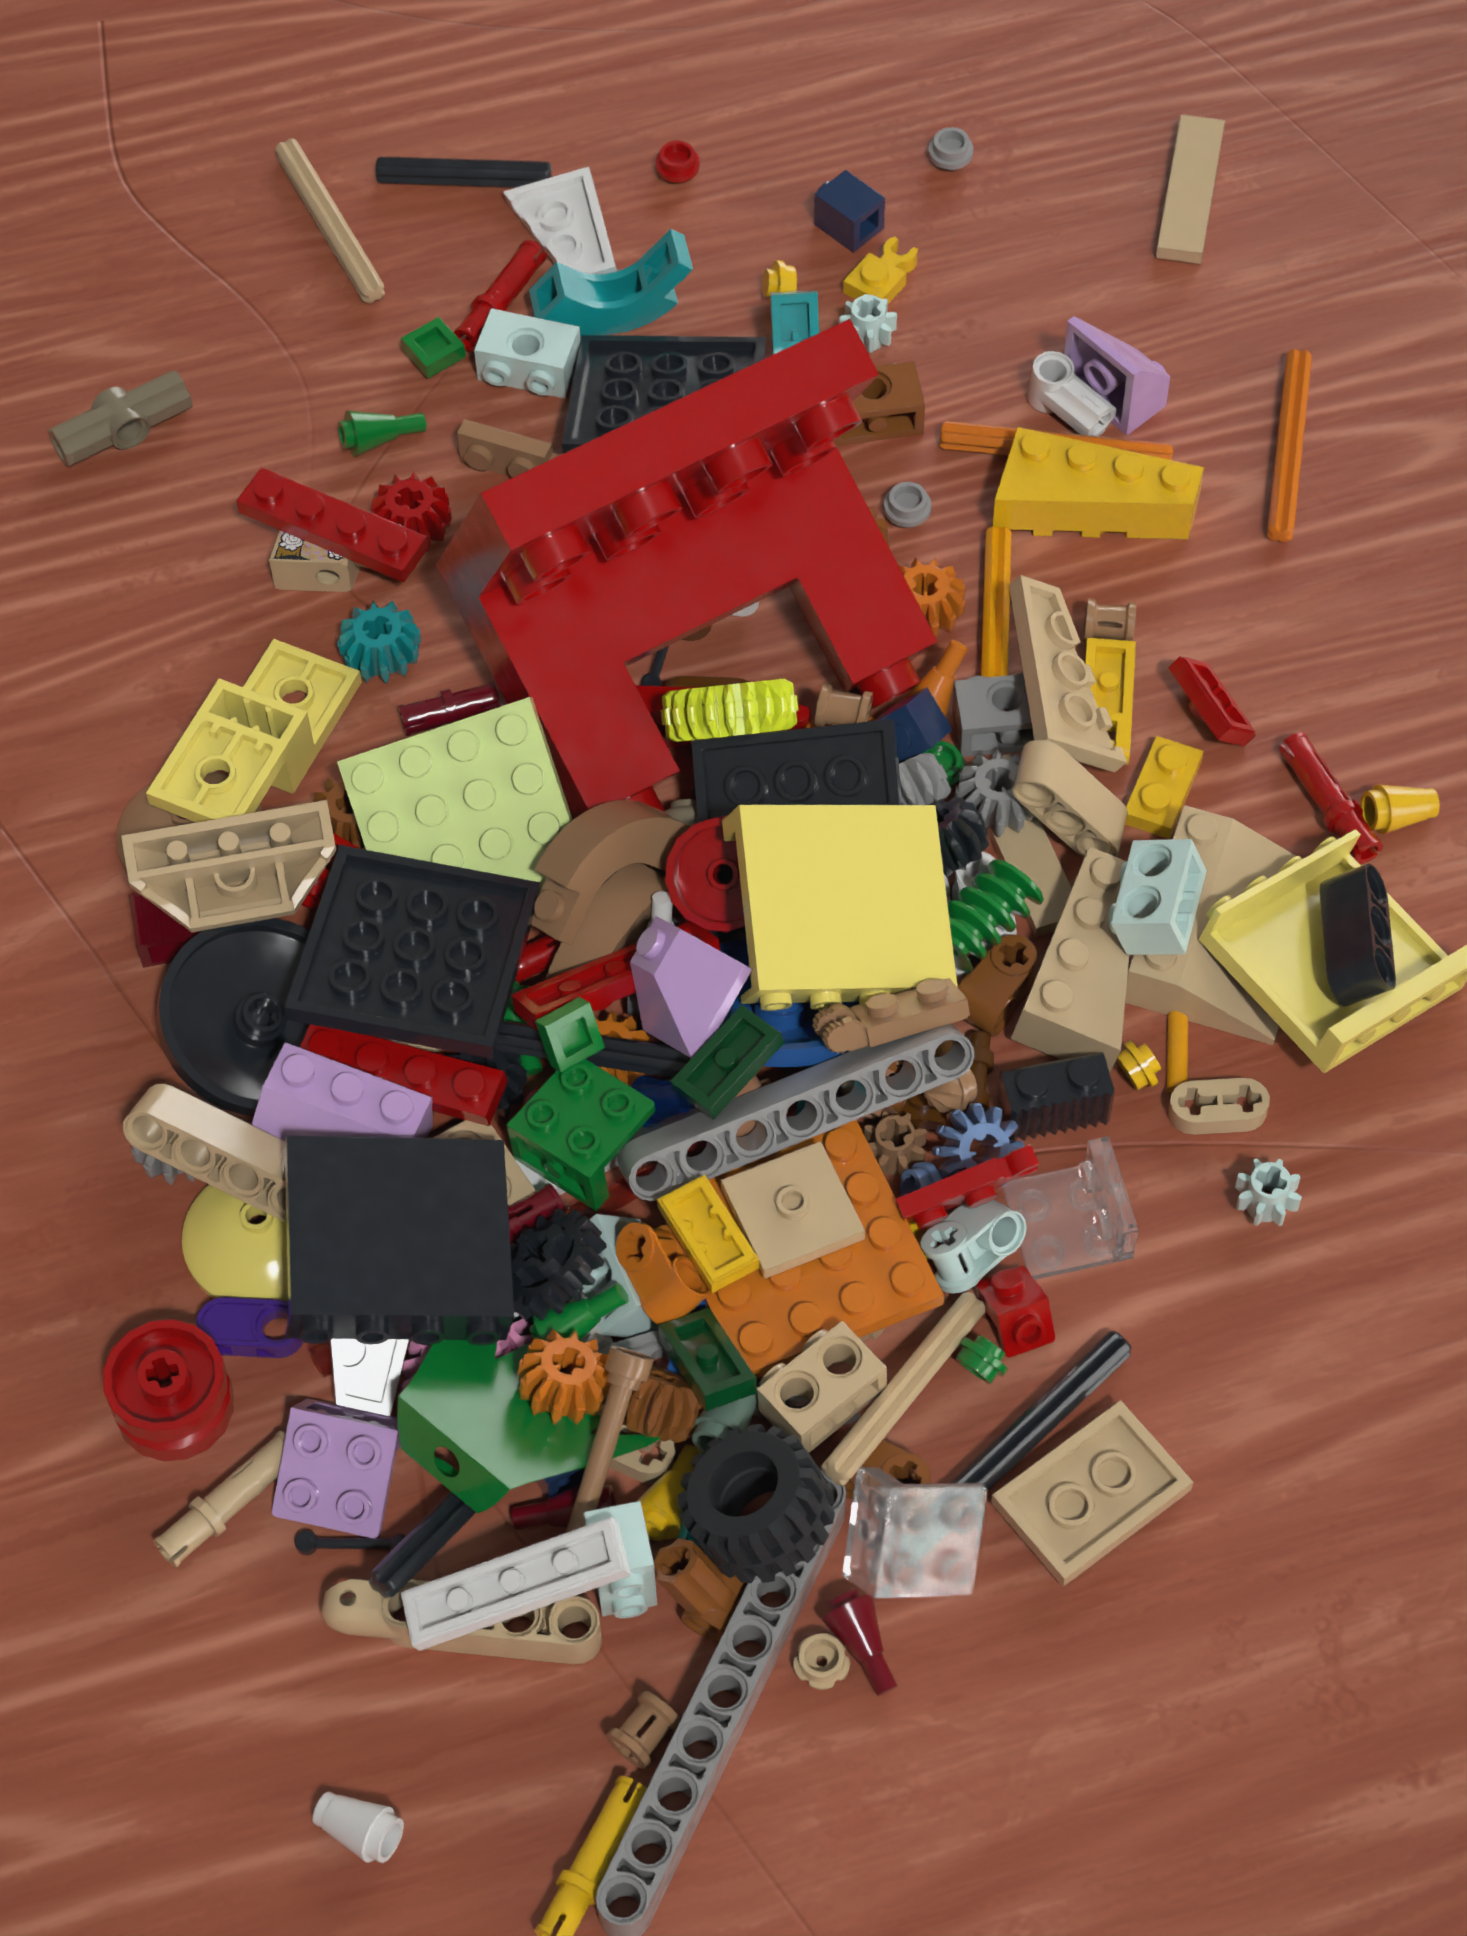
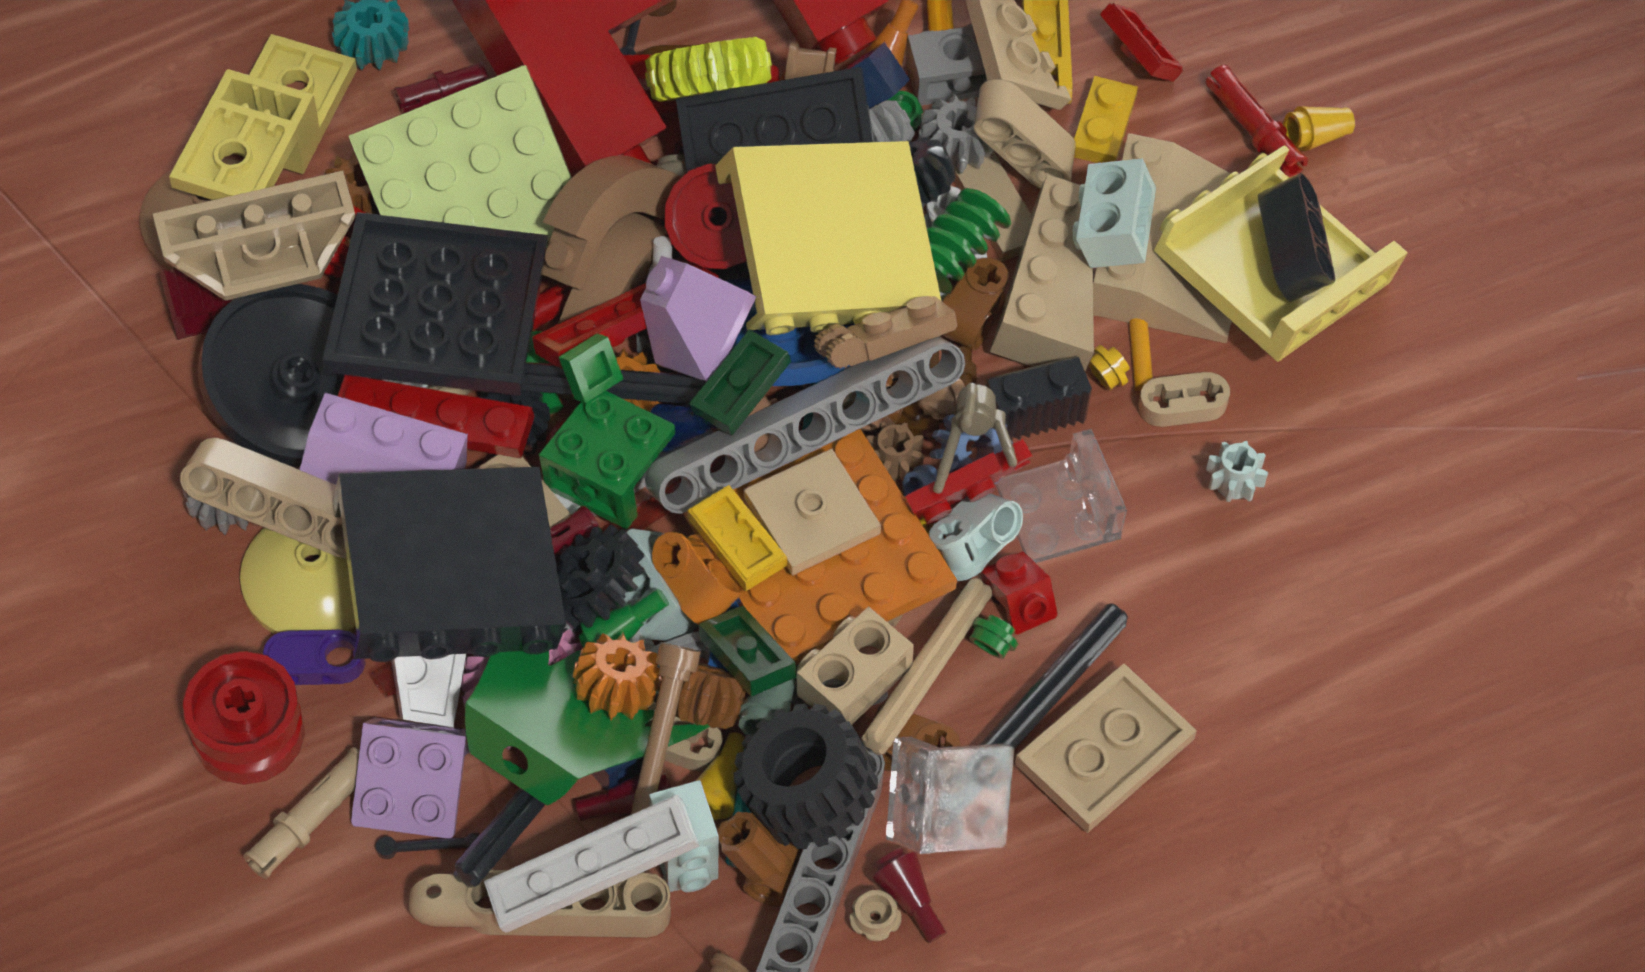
camera: 10 degrees left, 0 degrees up
none -> dark tan plant [933,383,1017,494]

